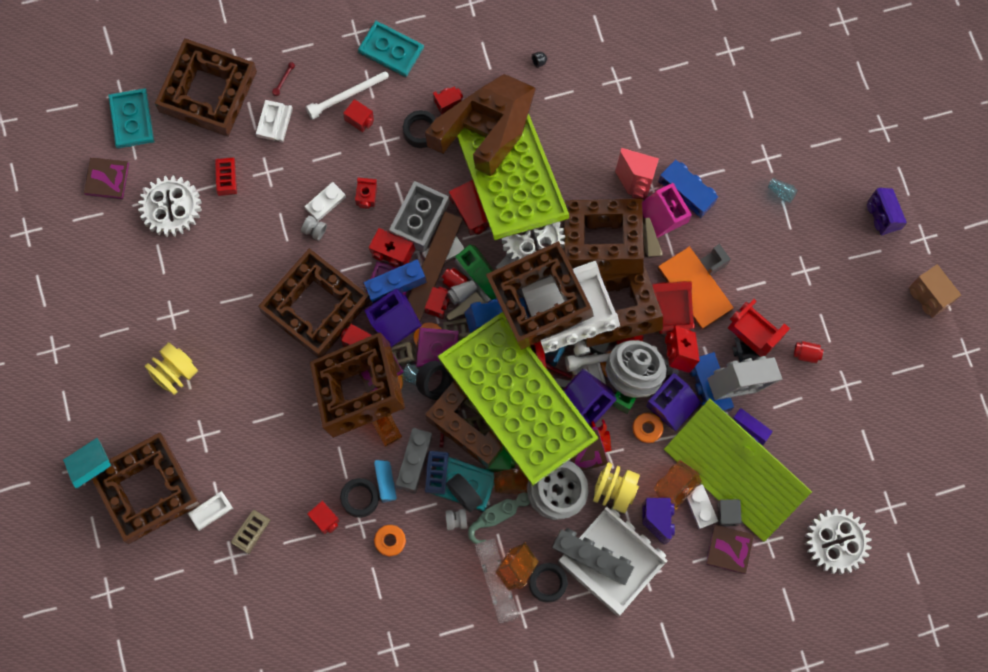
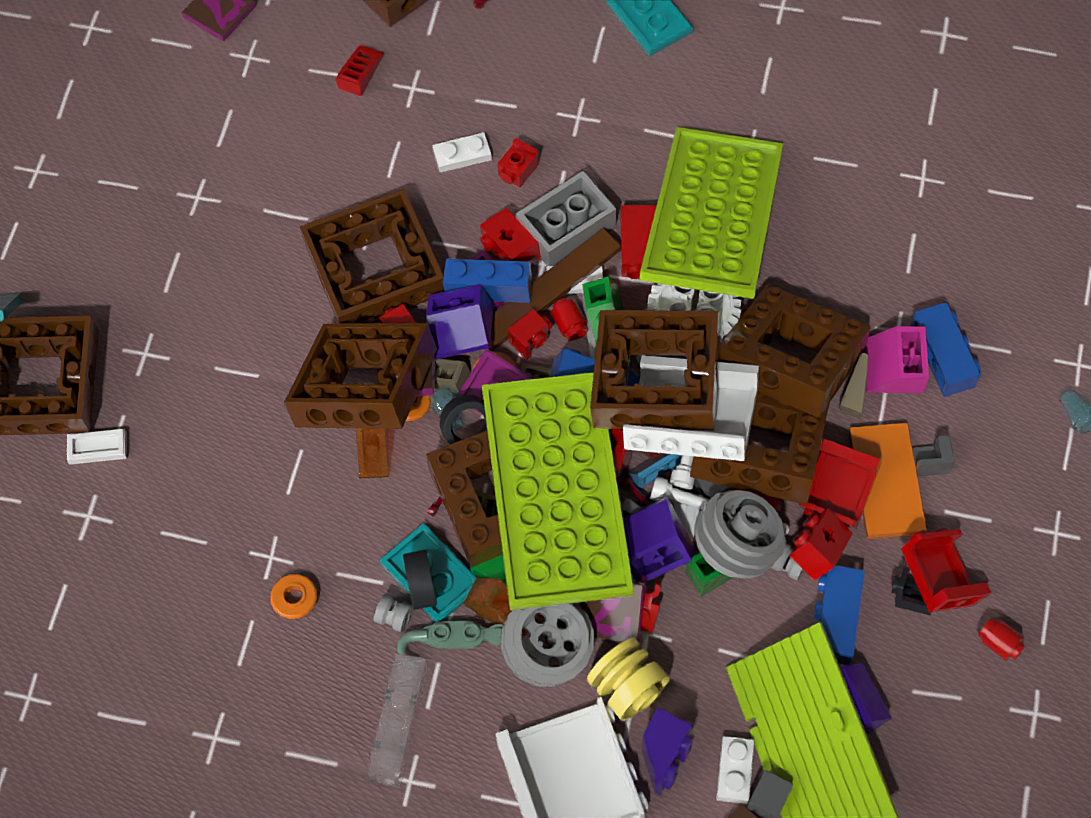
camera: 35 degrees right, 10 degrees down
white gear [138,176,202,237] -> none
light yellow wheel [144,342,198,395] -> none
dark tan slope [230,510,271,554] -> none
white plate [256,100,293,143] -> none
light grey wheel [301,215,327,241] -> none
white piece [306,72,389,120] -> none
red brick [307,501,339,535] -> none
black tyre [340,478,379,518] -> none
red brick [343,99,374,132] -> none
dark azure slope [374,460,397,503] -> none
dark grey brick [396,428,432,494] -> none
black tyre [403,110,436,148] -> none
reddish brown wedge [425,74,536,176] -> none
dark blue slope [425,451,449,495] -> none
red brick [433,86,463,115] -> none
dark tan slope [445,292,485,321] -> none
light grey cone [447,280,478,305] -> none
clear orange brick [495,543,539,591] -> none
black tyre [529,563,568,603] -> none
black hinge [532,51,547,68] -> none
dark grey brick [551,528,634,585] -> none
coral slope [615,148,659,199] -> none
orange piece [632,412,664,443] -> none
dark purple slope [646,373,701,432] -> none
clear orange brick [654,460,702,510] -> none
light grey brick [707,356,782,400] -> none

